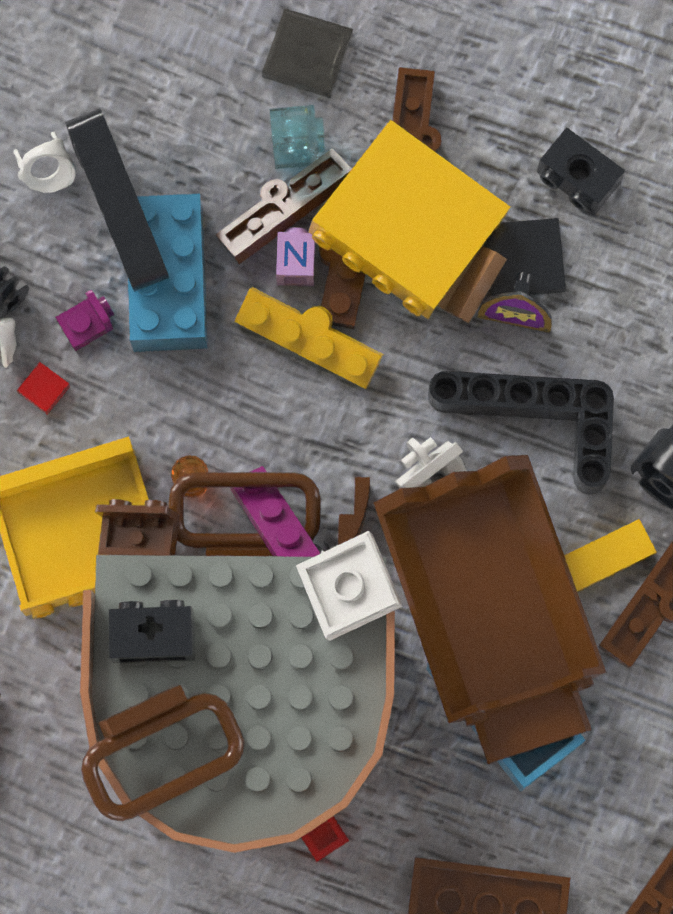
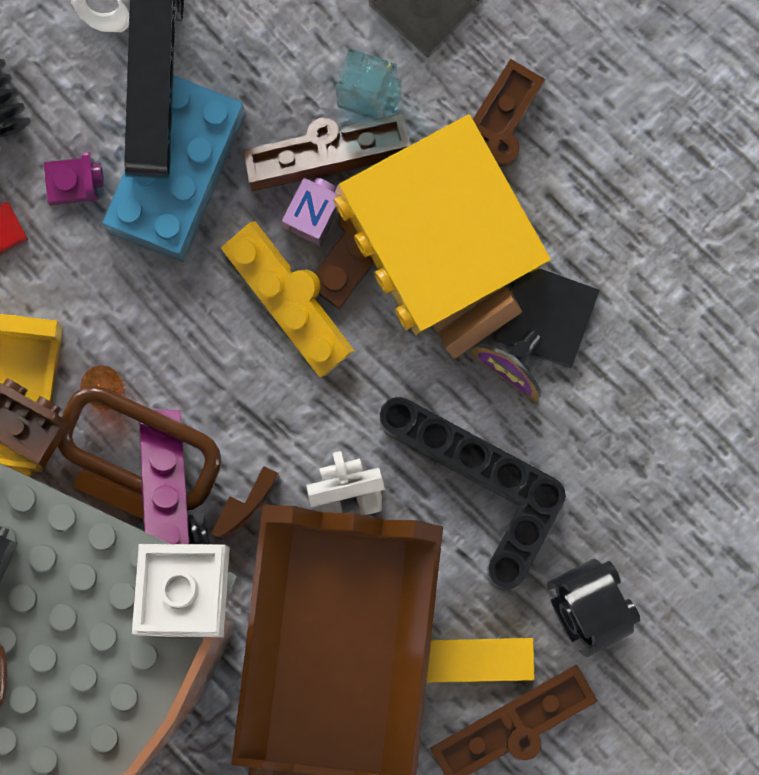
camera: 25 degrees right, 5 degrees up
black brick [537,127,625,215] -> none

